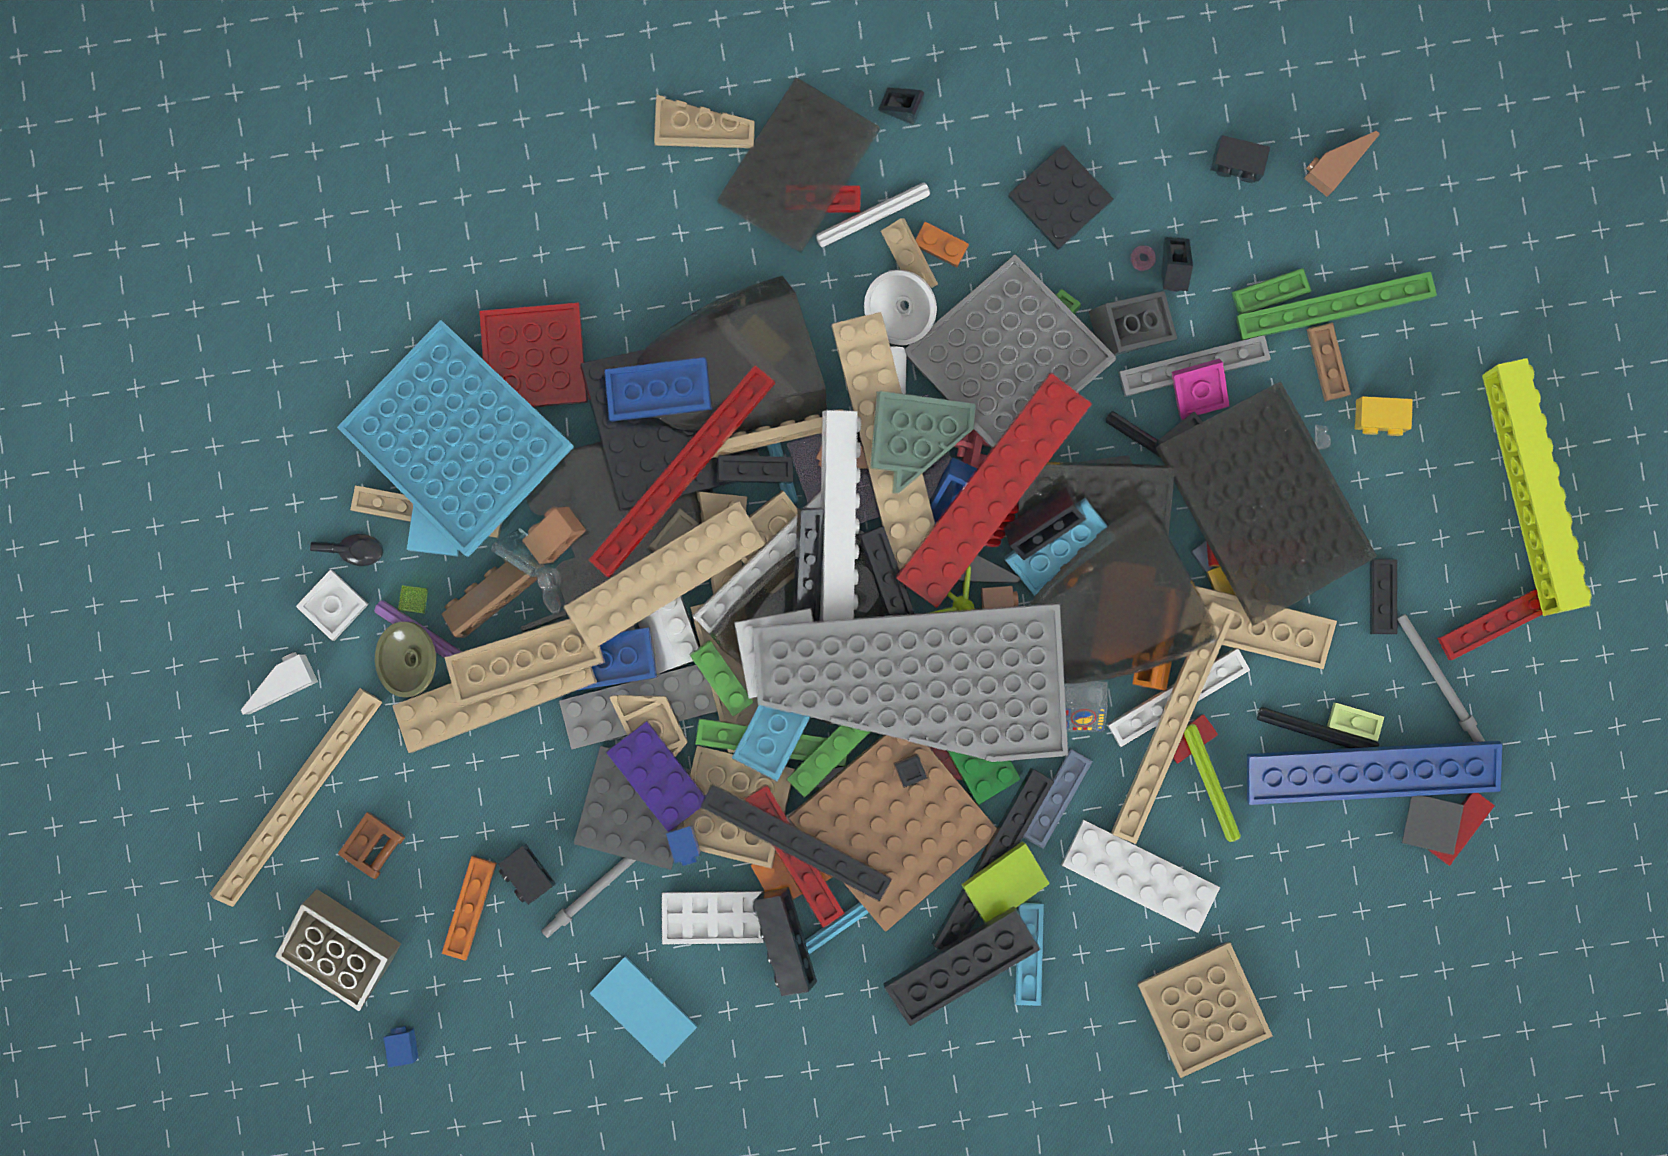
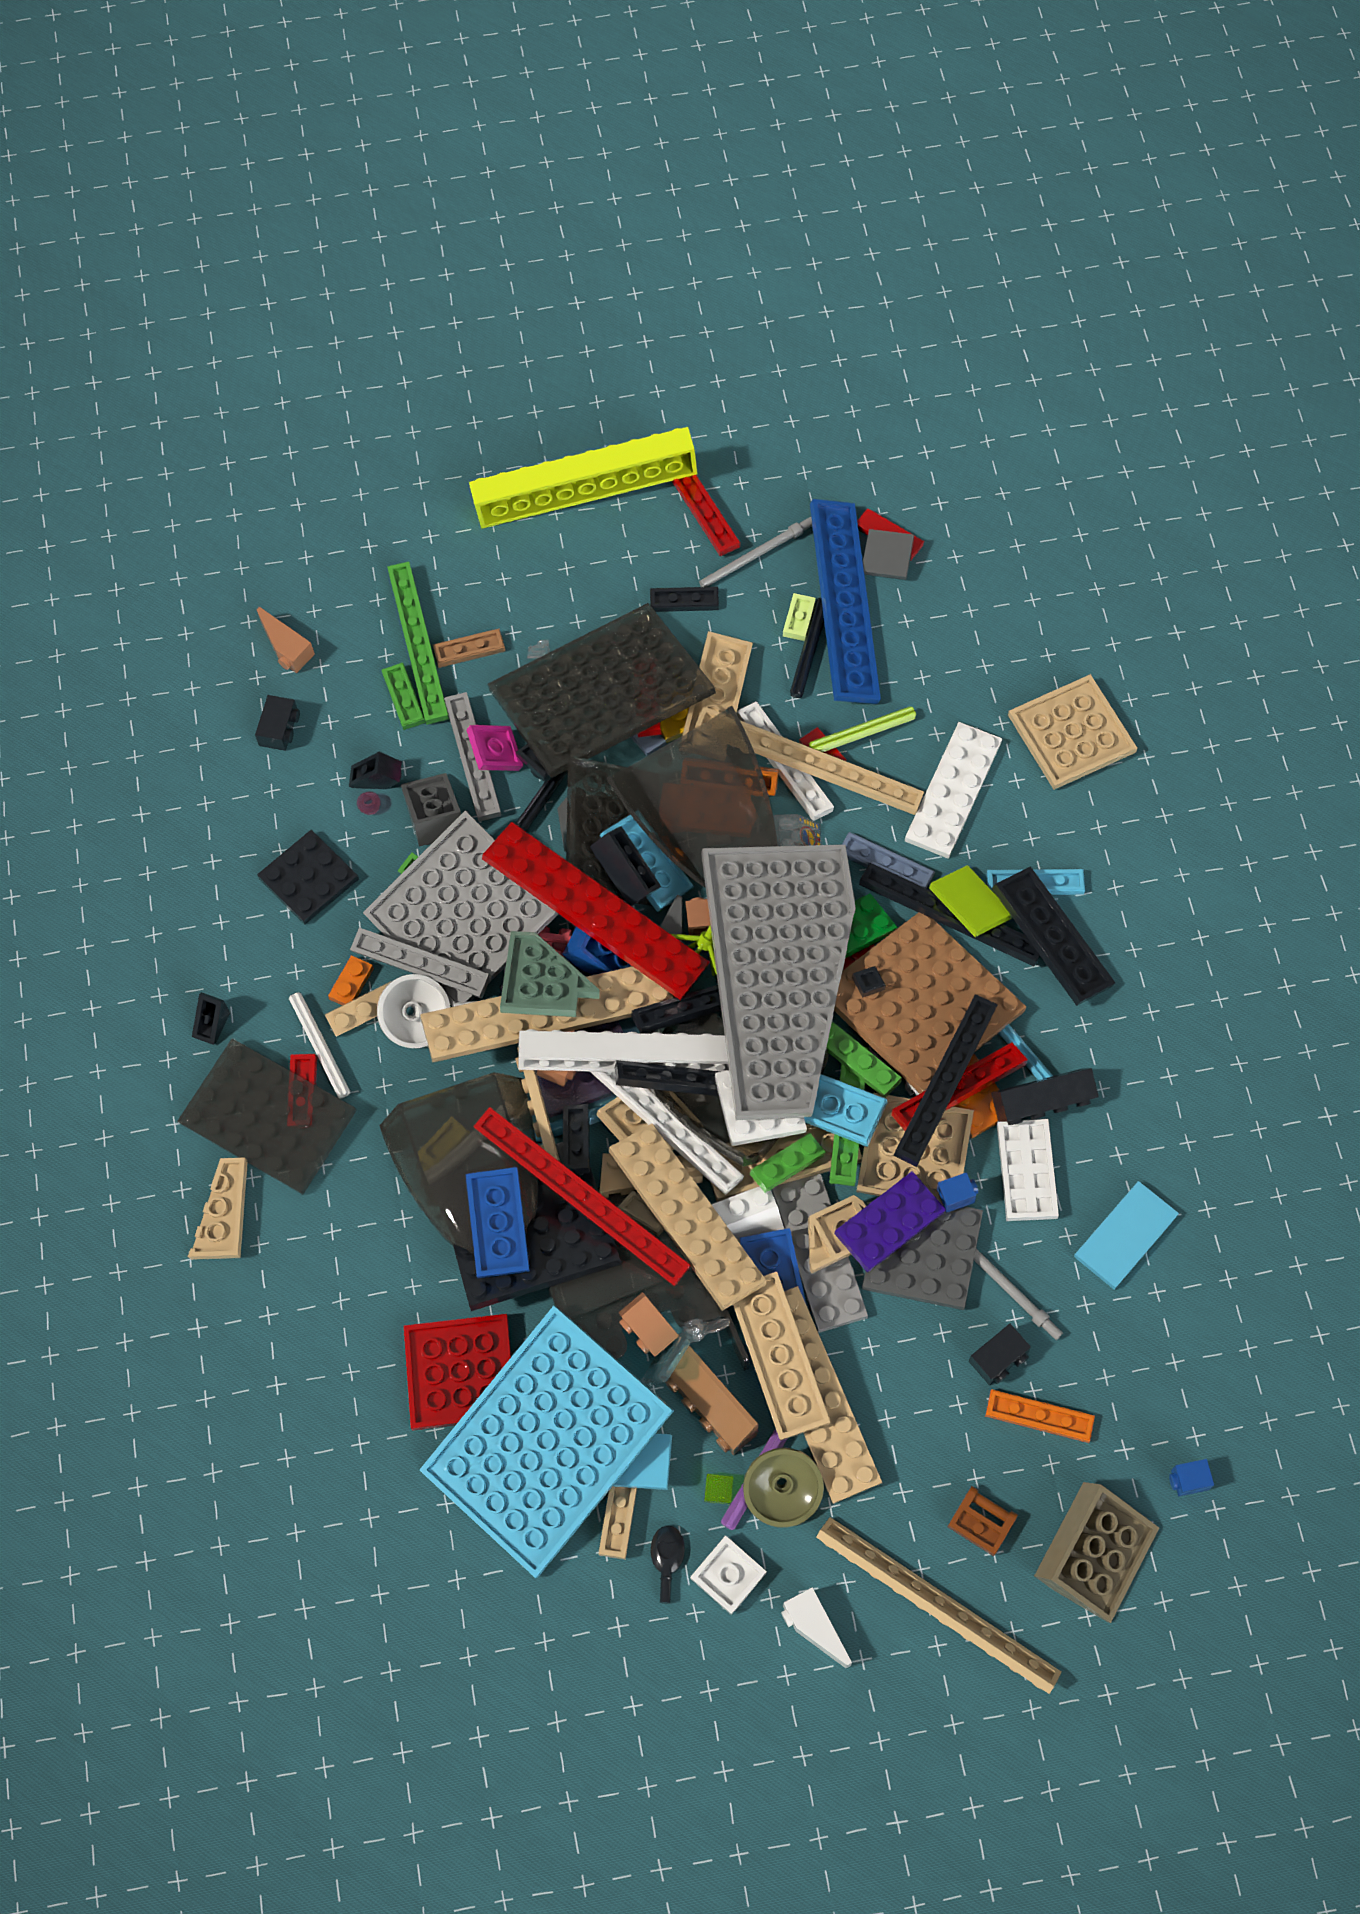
camera: 90 degrees left, 20 degrees down
yellow brick [1355,396,1413,436] -> none
none -> light grey plate [350,927,491,998]

